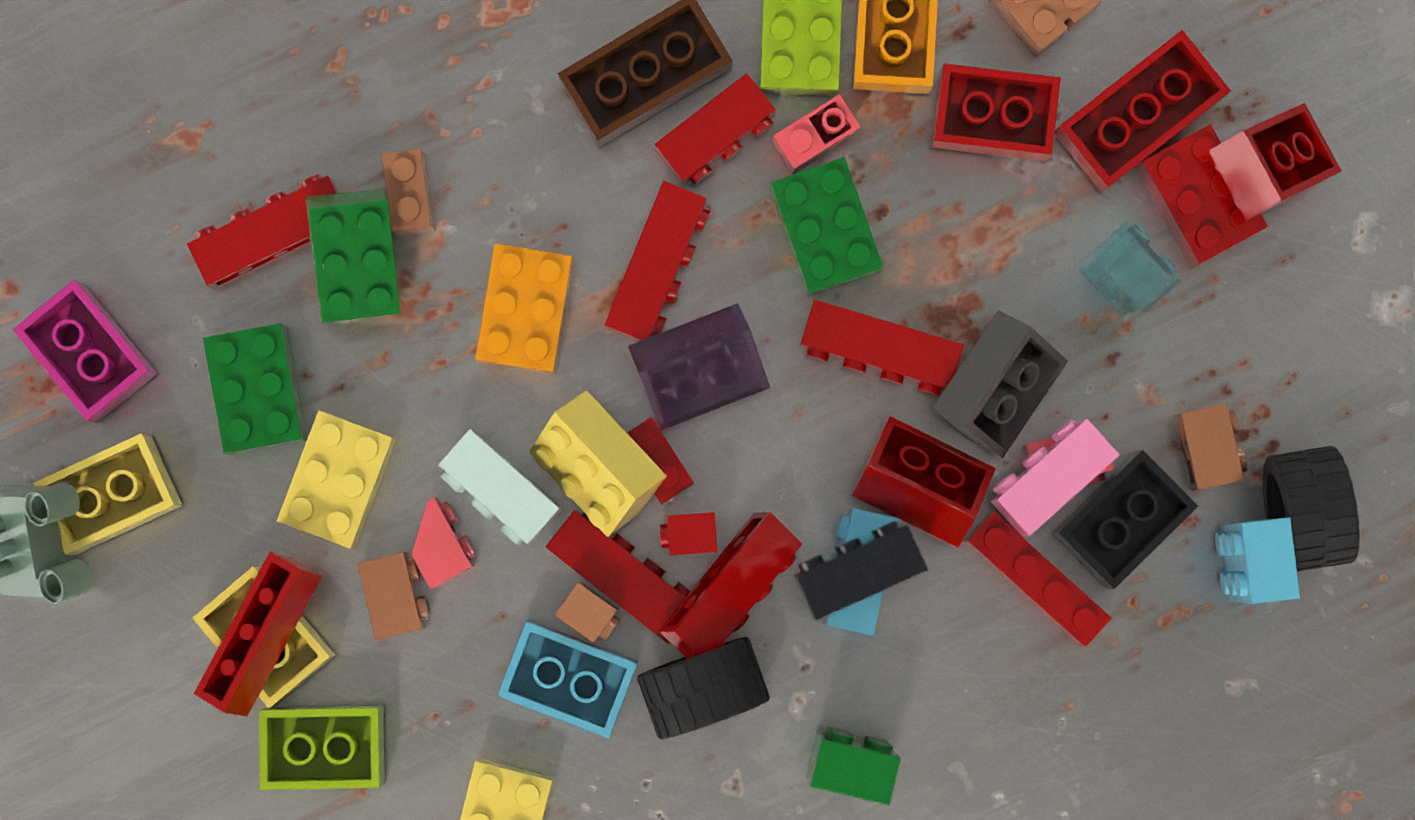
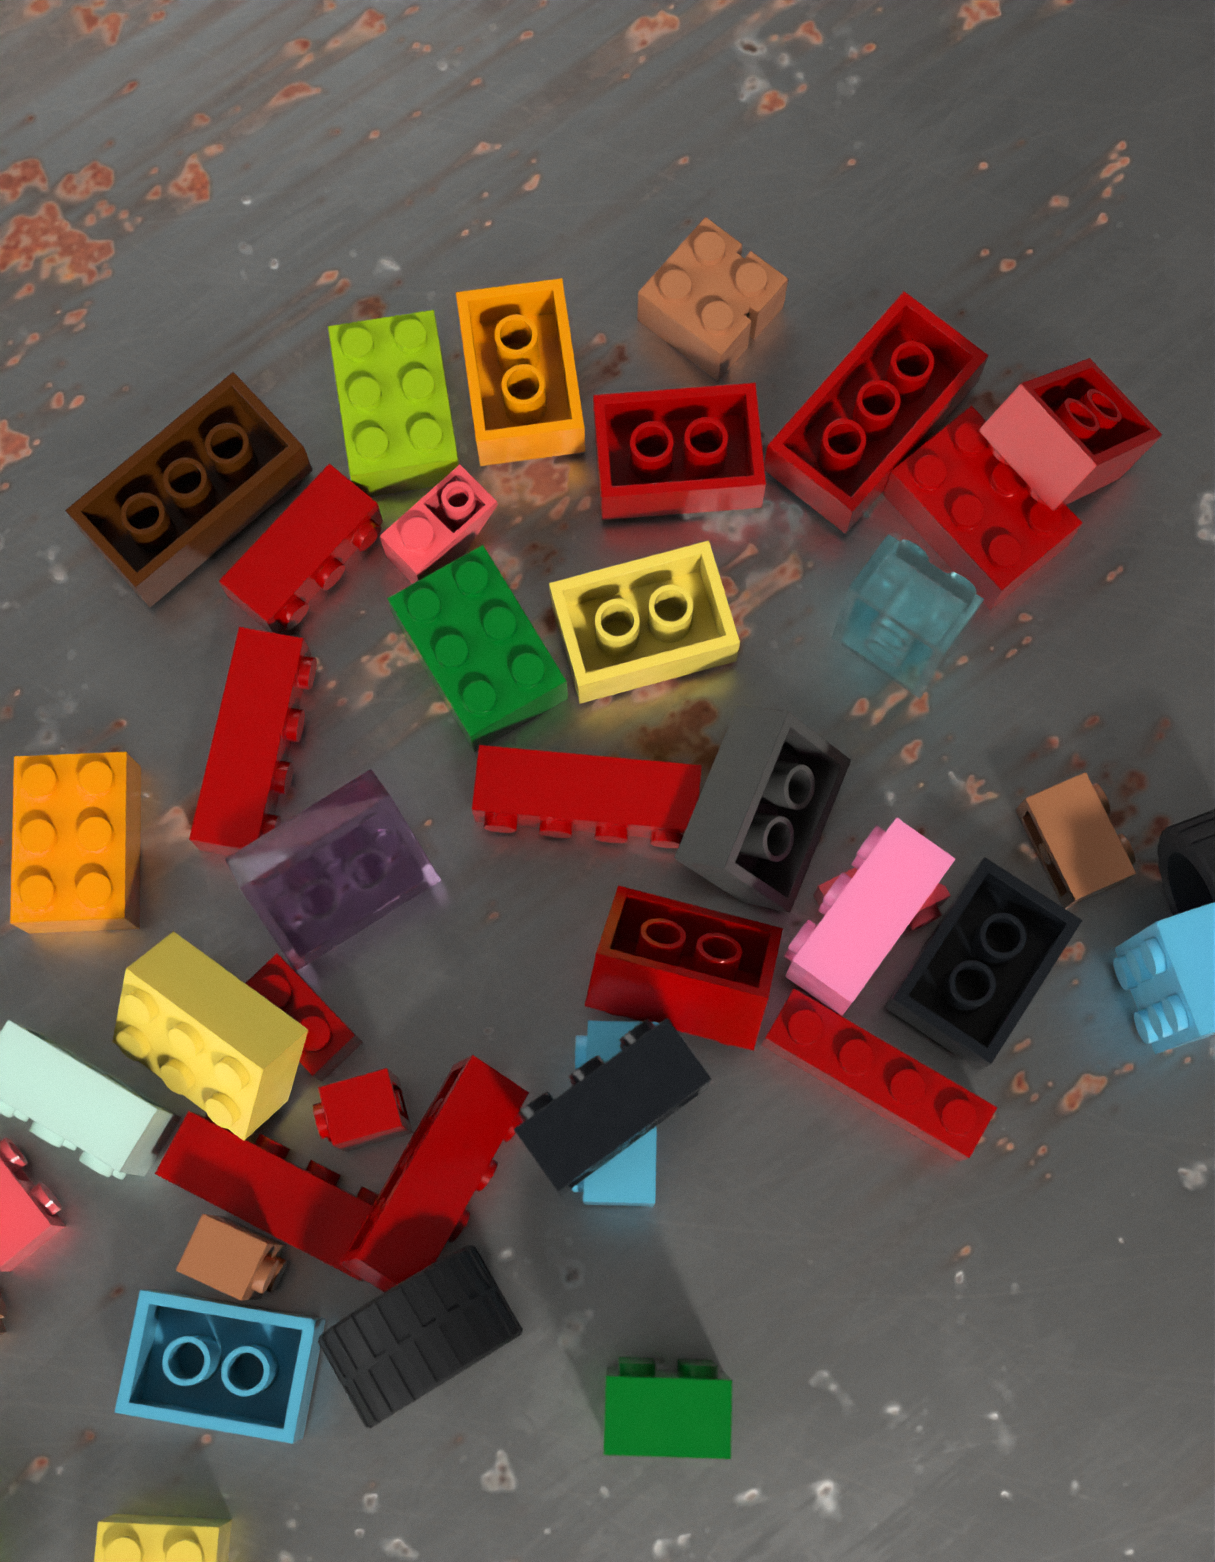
camera: 10 degrees left, 10 degrees down
none -> light yellow brick [549,540,740,704]

